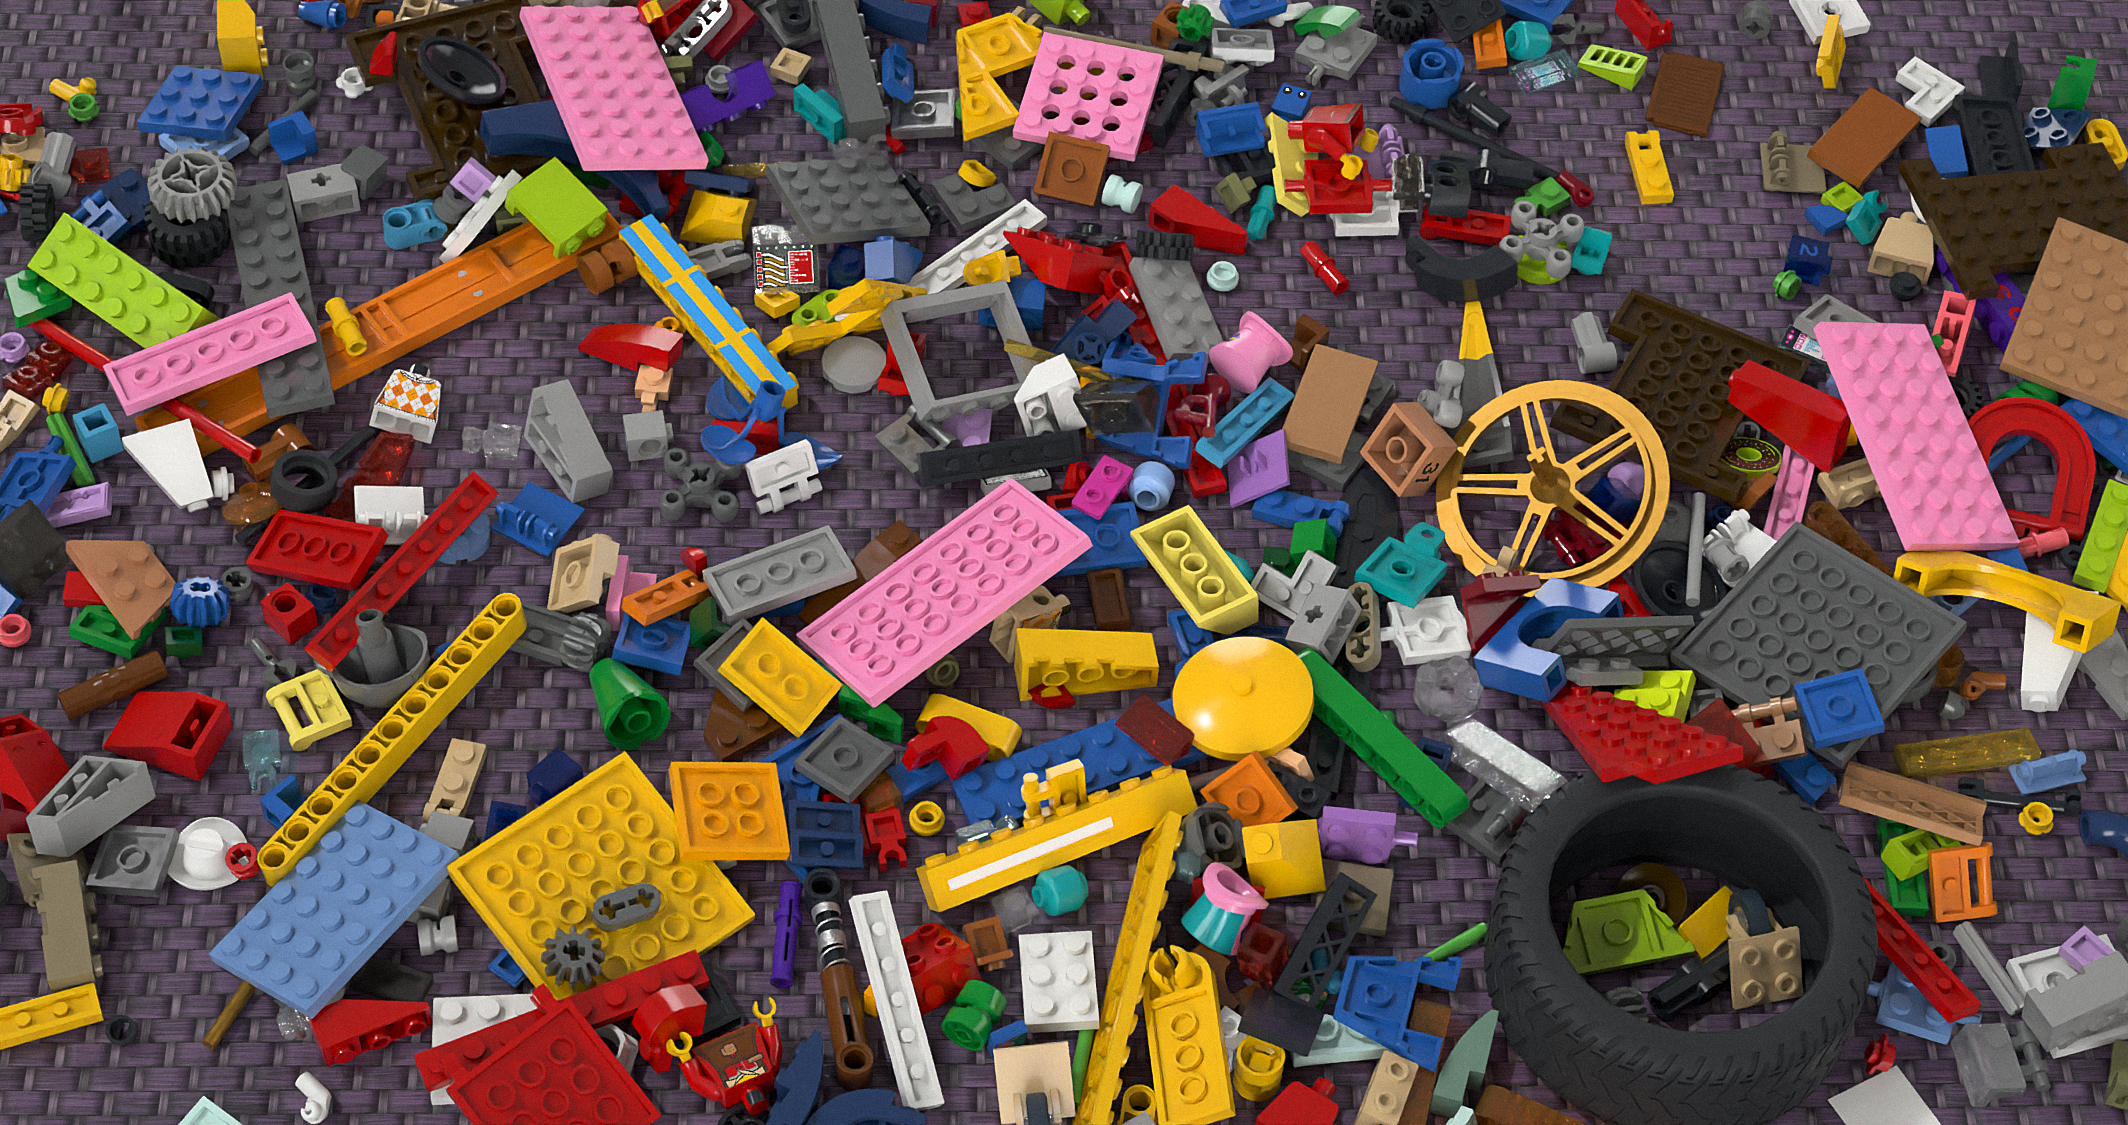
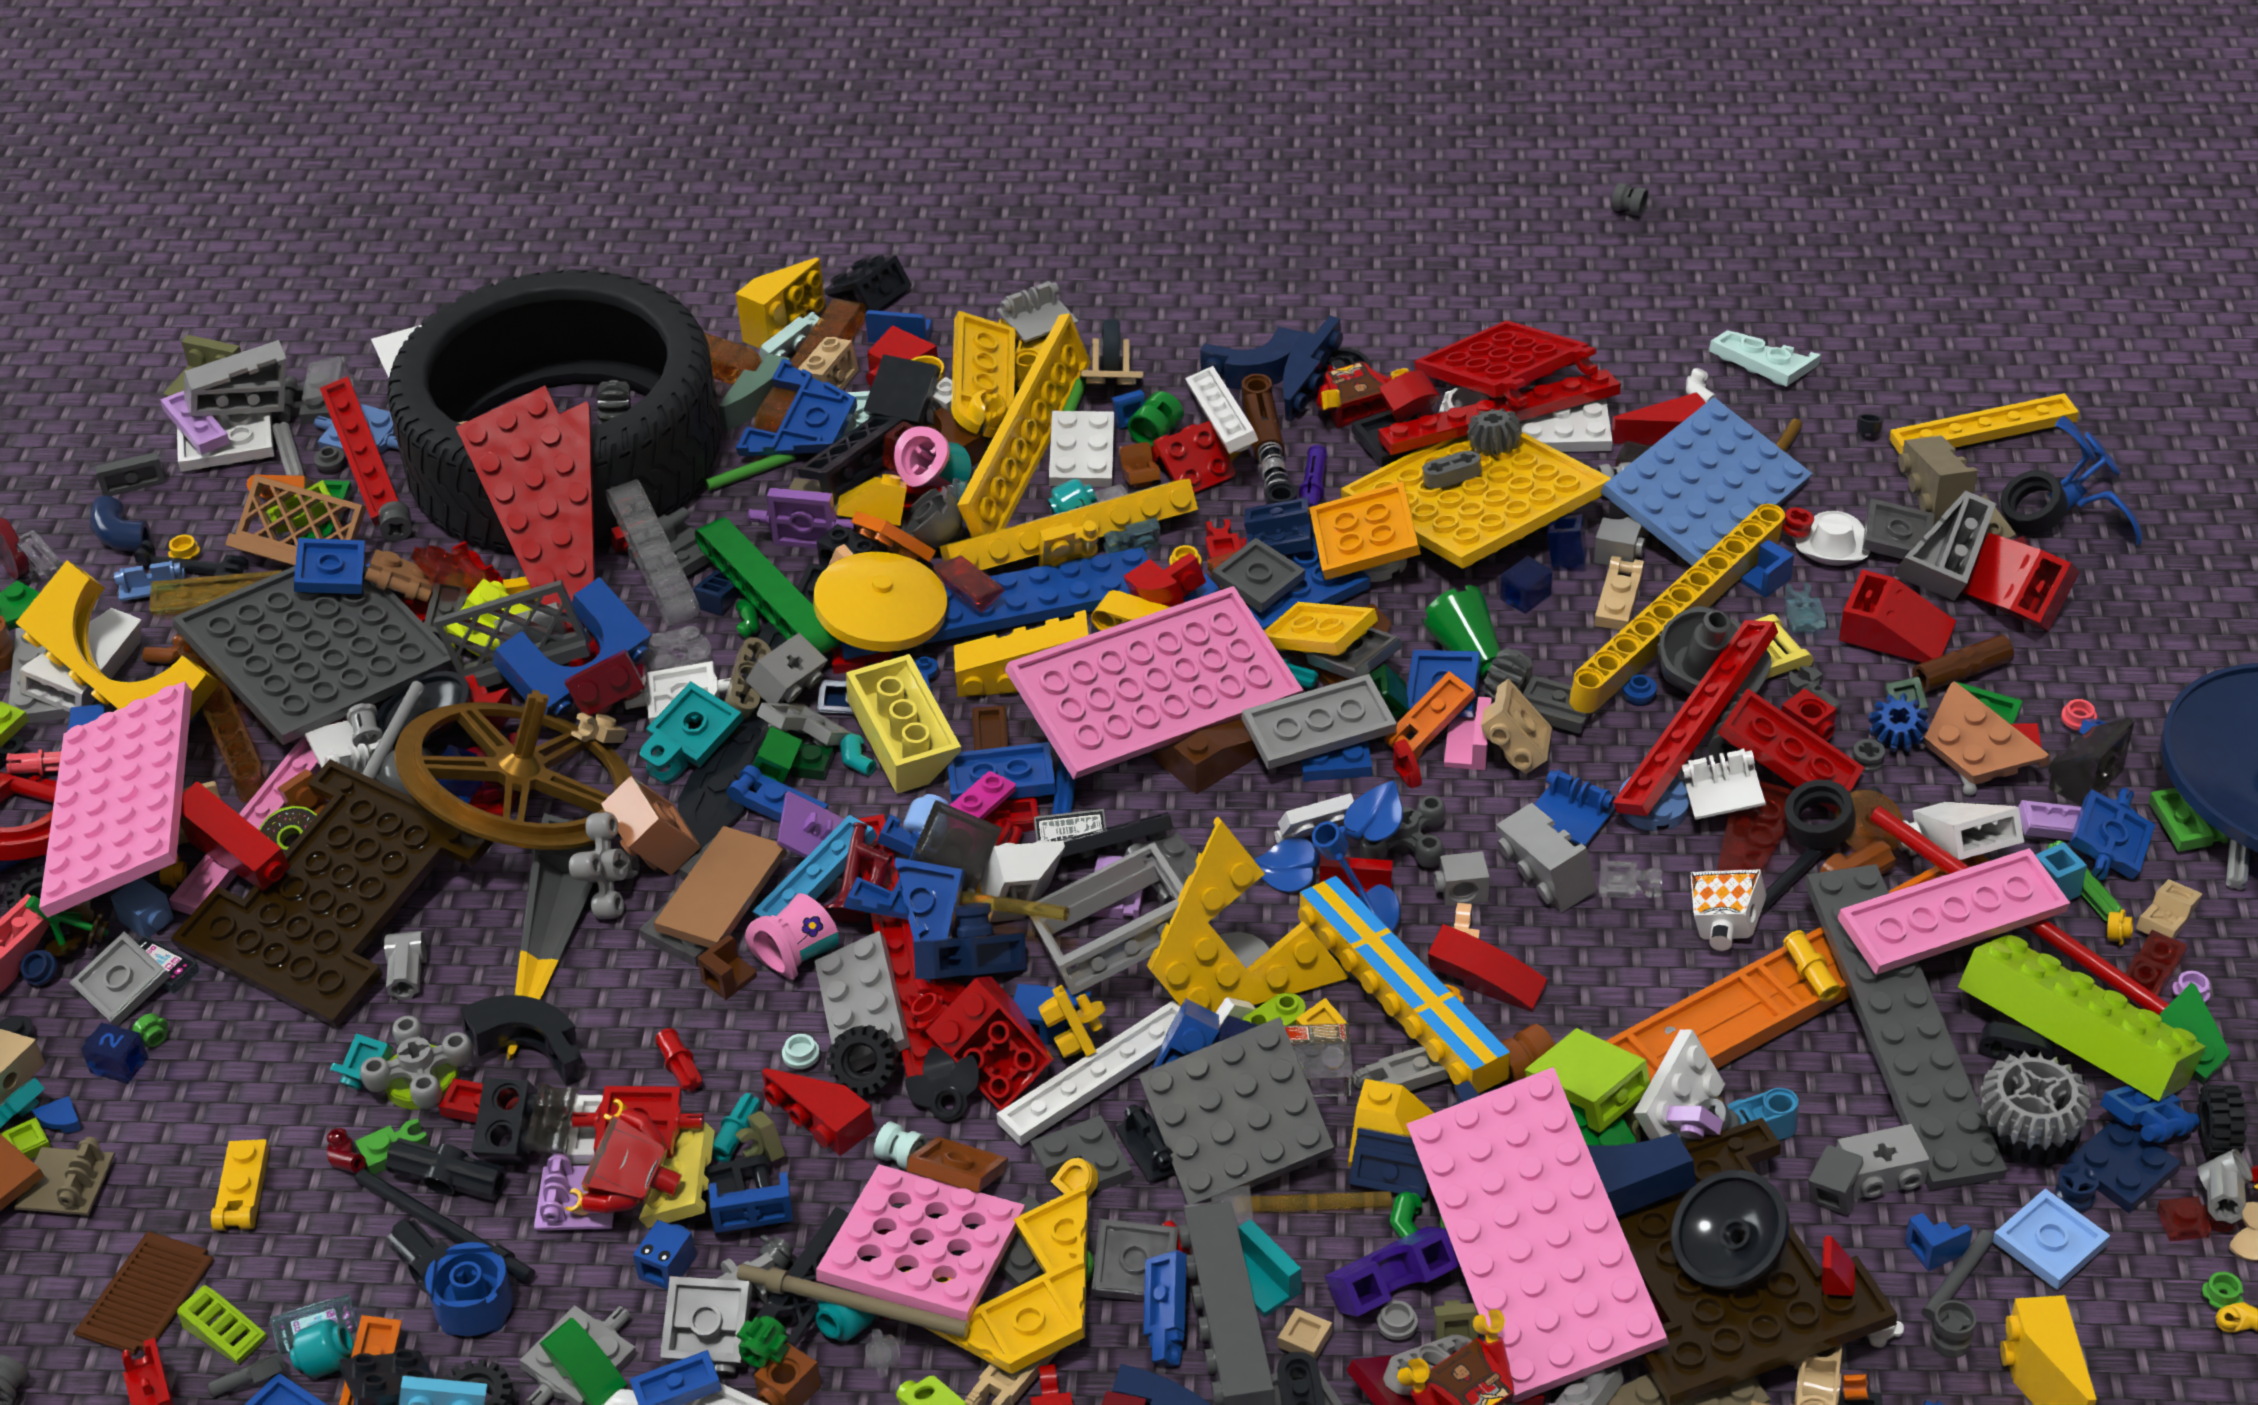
camera: 170 degrees left, 10 degrees down
blue plate [137,66,264,141] -> none

